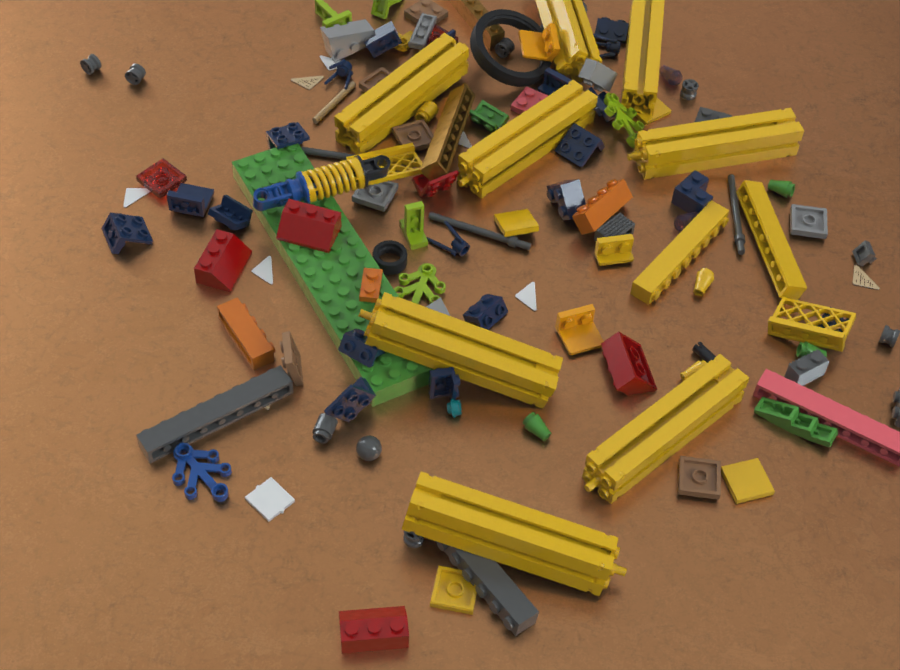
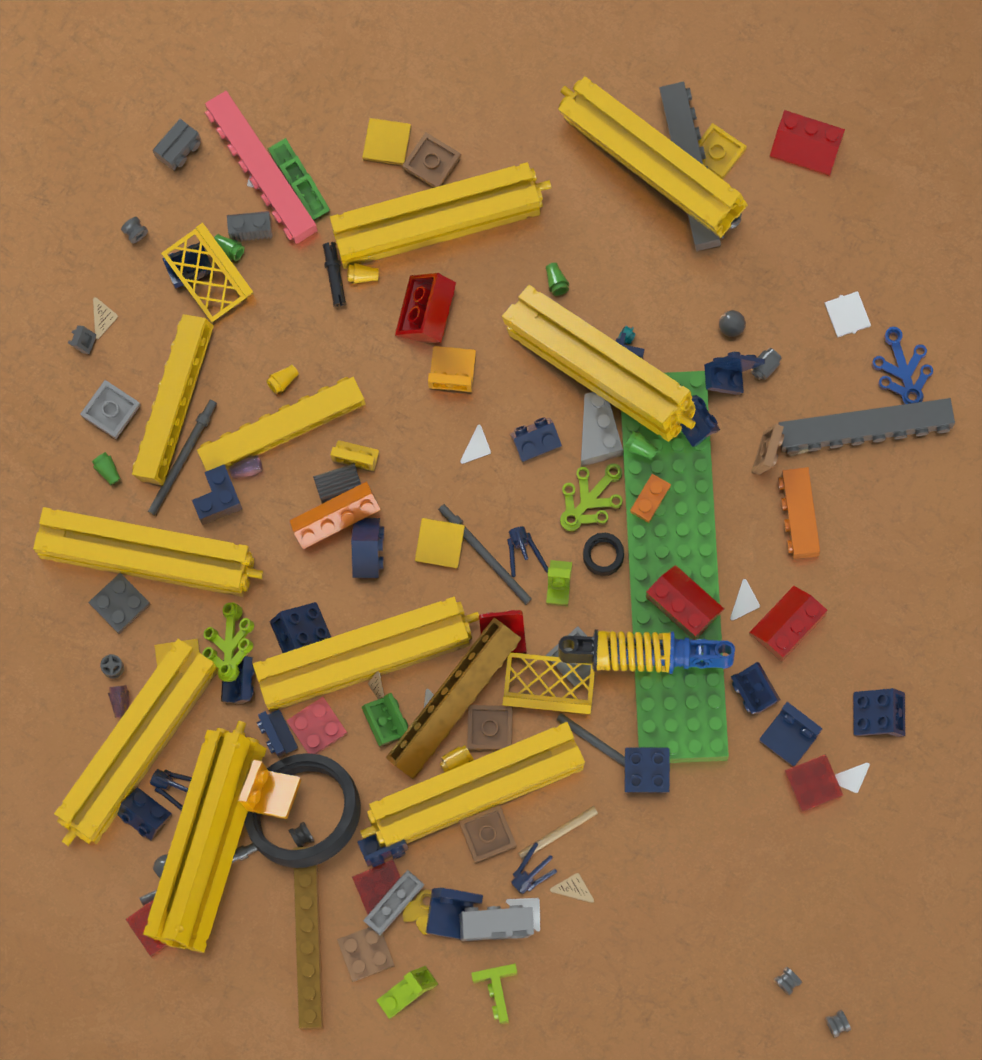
camera: 145 degrees left, 25 degrees up
light grey brick [578,58,618,92] -> none

